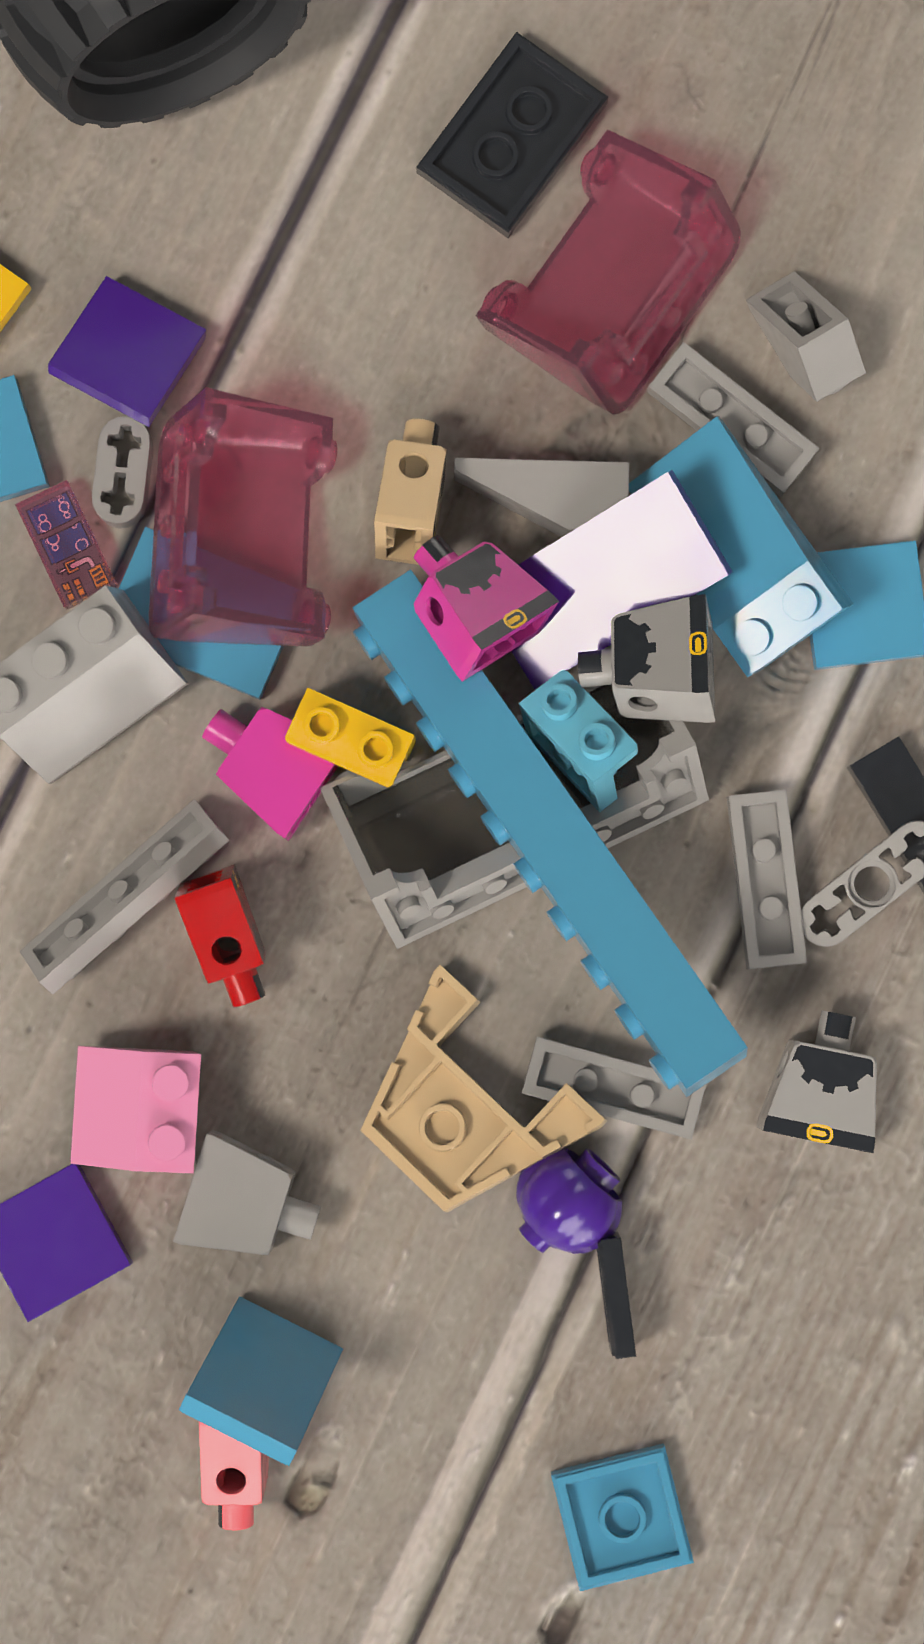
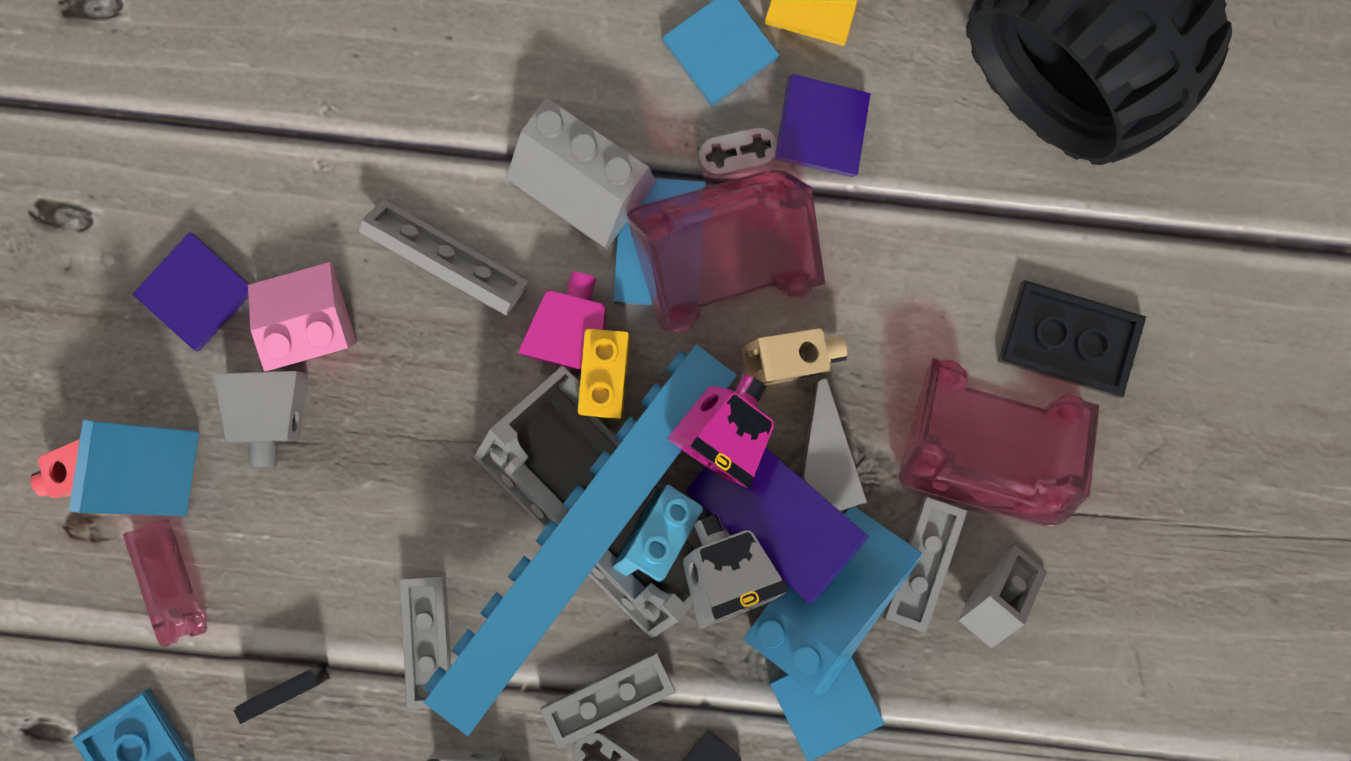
camera: 70 degrees right, 0 degrees up
clear pink tile [15,480,118,610] -> none
red torso [174,864,266,1007] -> none
tan wing [360,965,607,1212] -> none
dark purple plant [516,1148,622,1254] -> none
none -> clear pink plate [123,519,207,647]

